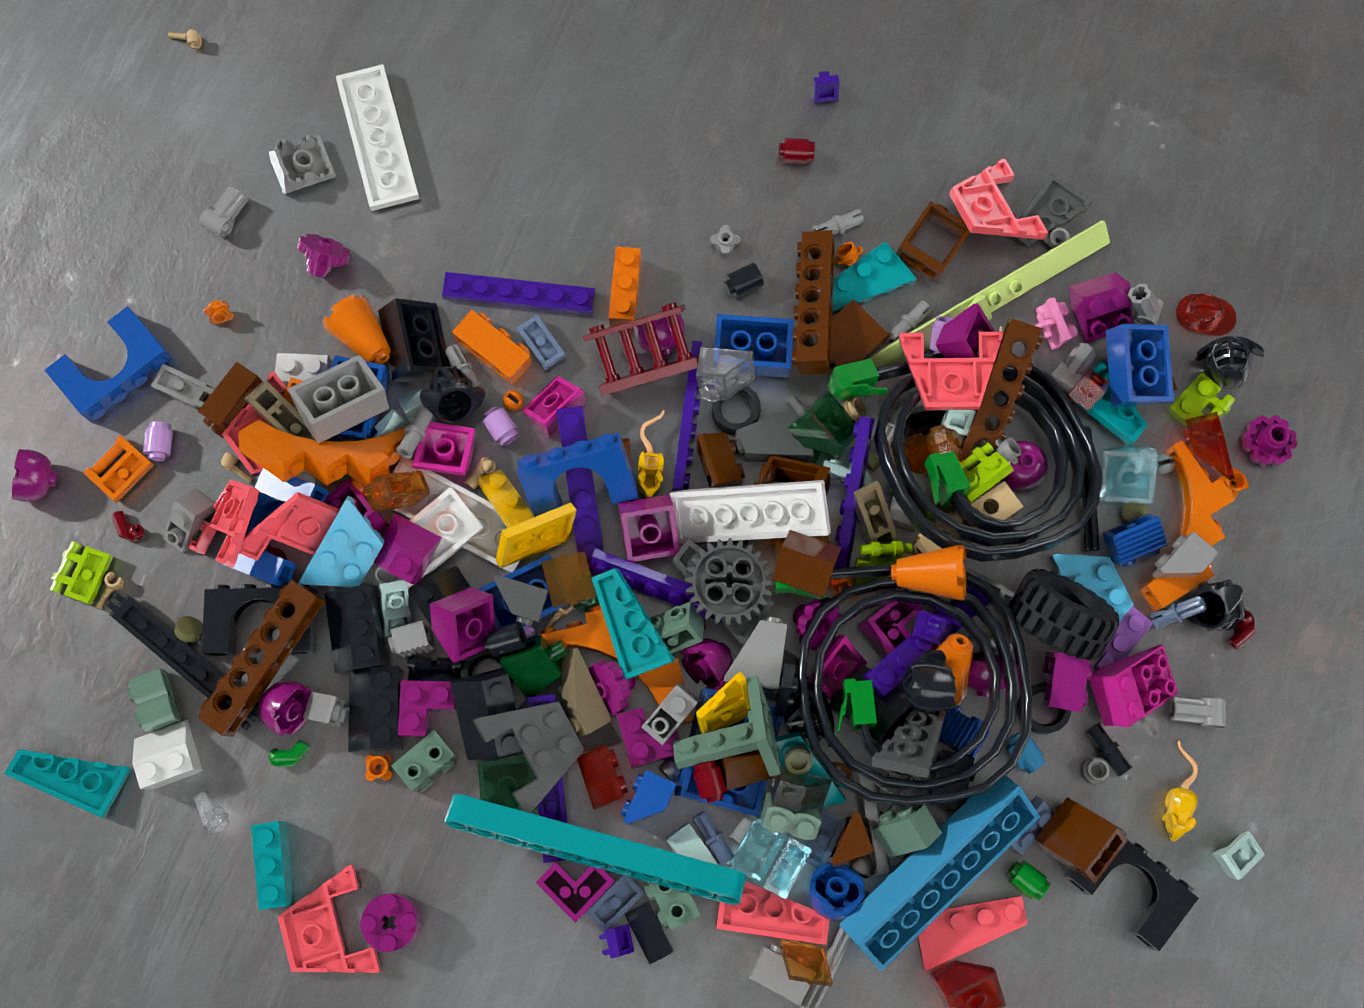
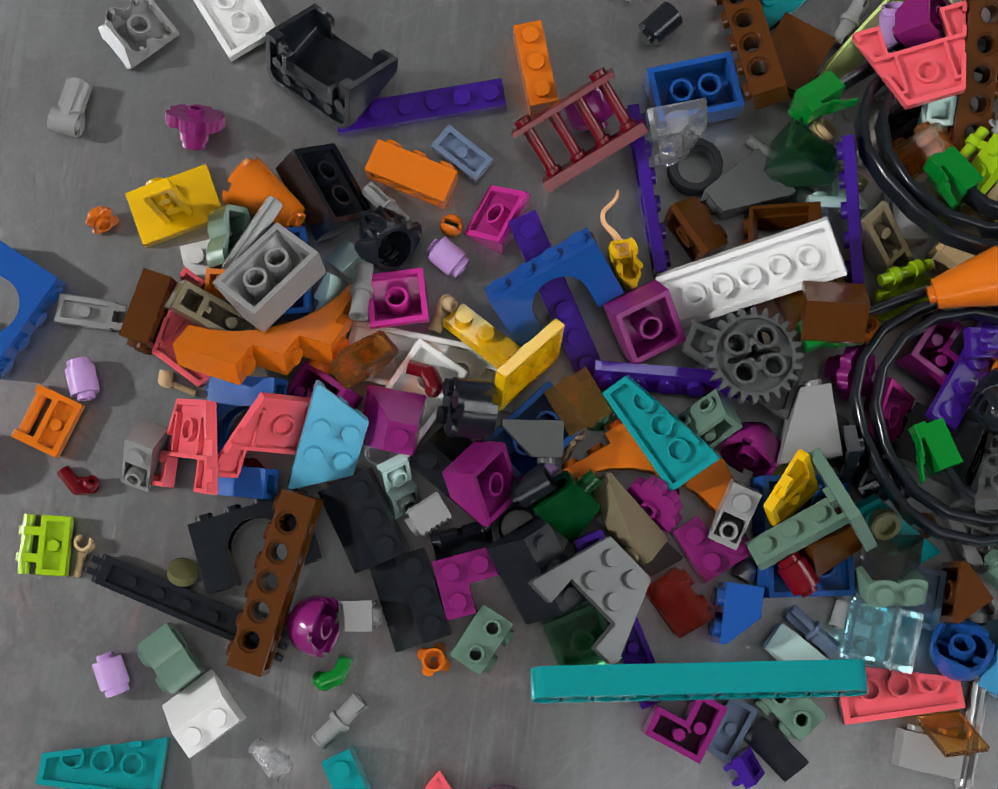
camera: 10 degrees left, 5 degrees up
none -> lavender brick [92,651,130,699]
none -> yellow piece [125,164,223,248]
none -> sand green brick [206,204,250,269]
none -> light grey axle [222,196,282,270]
none -> black windscreen [266,3,398,129]
none -> light grey pin [312,692,368,750]
none -> dark red arm [406,359,443,398]
none -> black brick [436,377,498,440]

